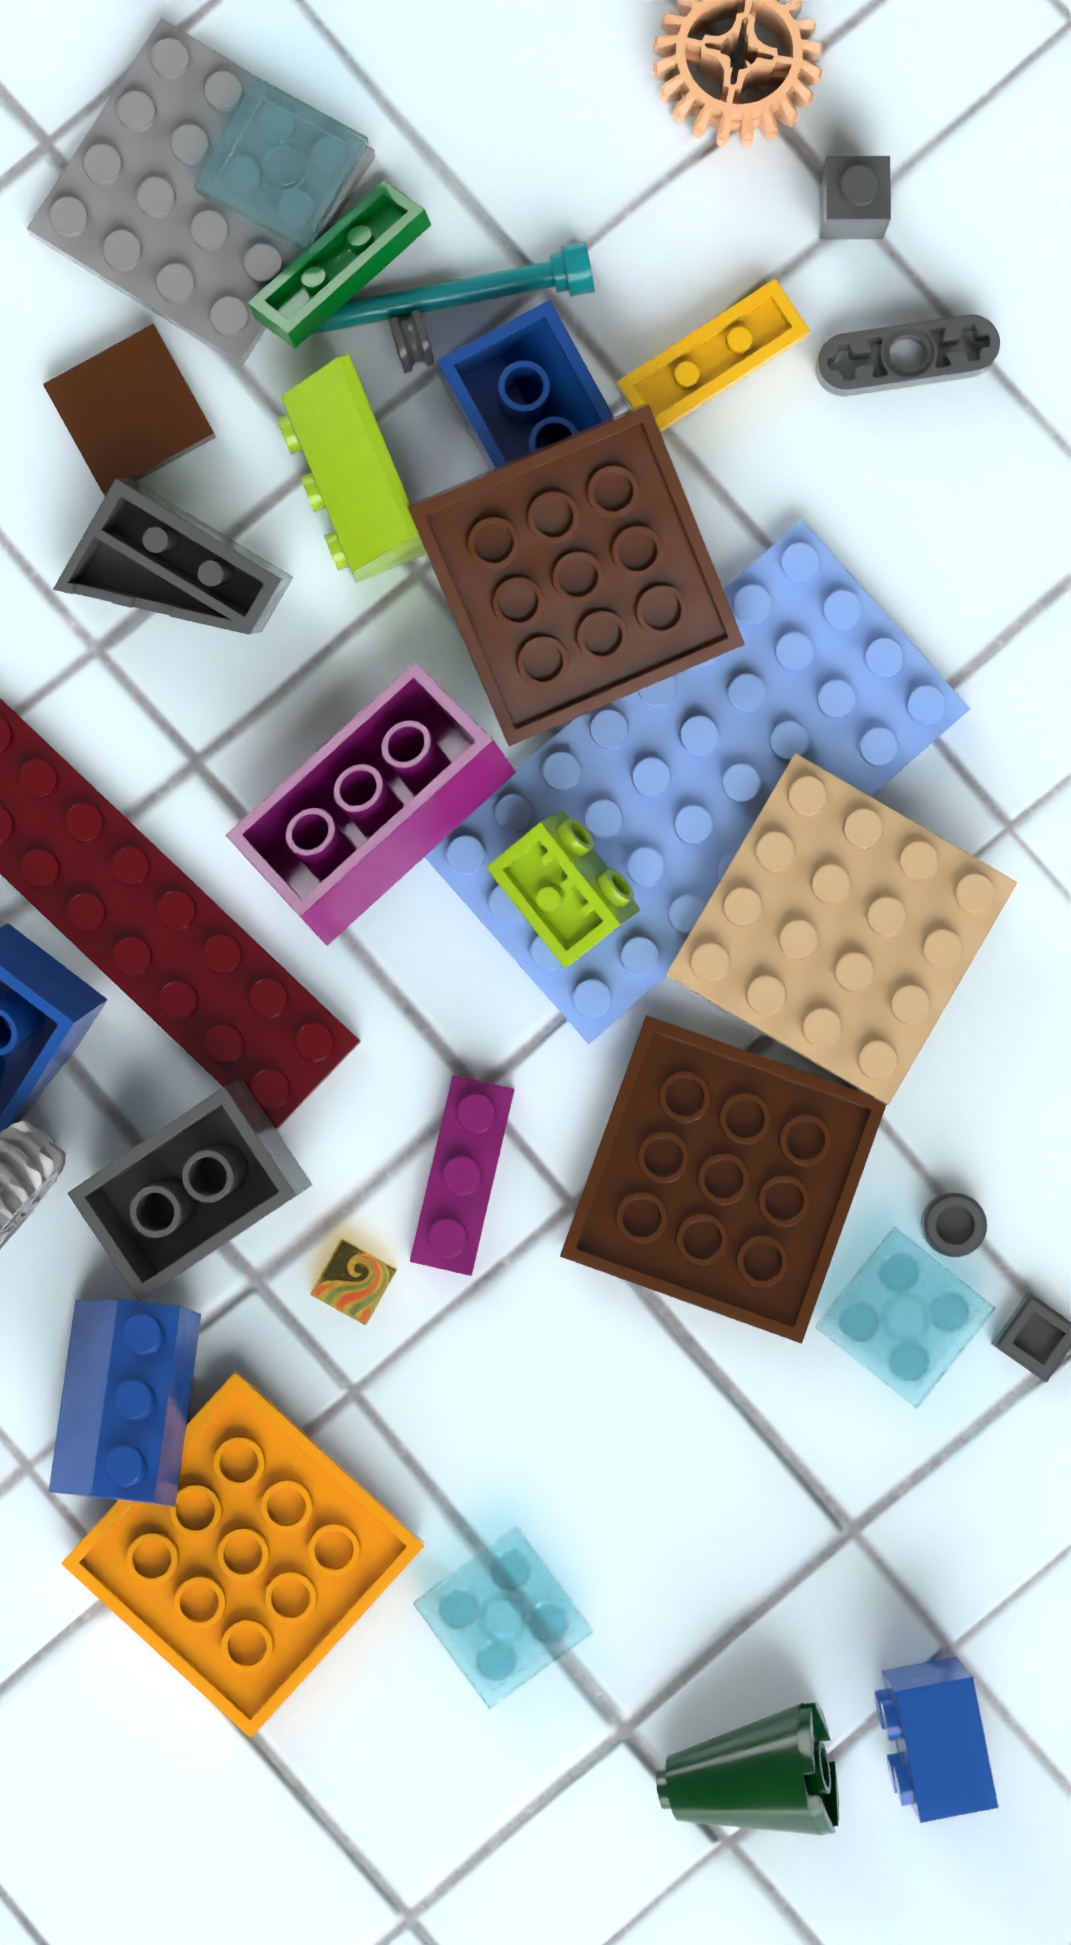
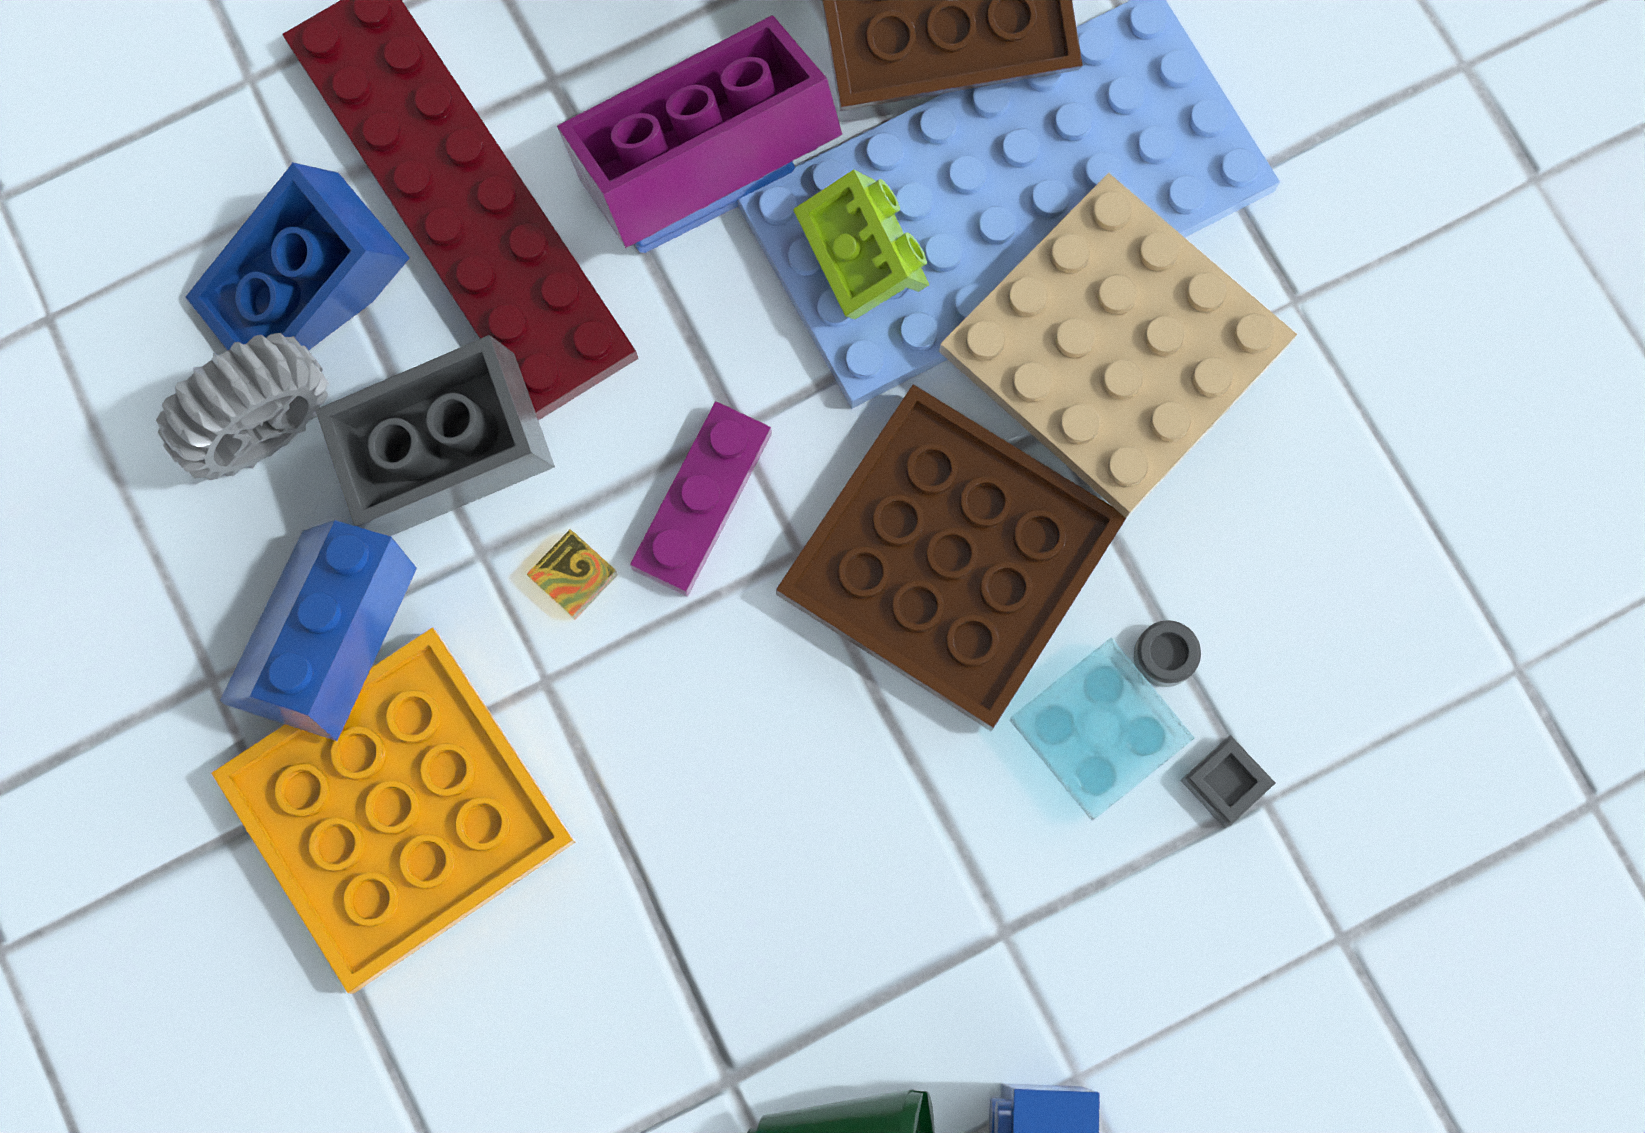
camera: 15 degrees right, 10 degrees down
clear light blue plate [413,1525,593,1710] -> none

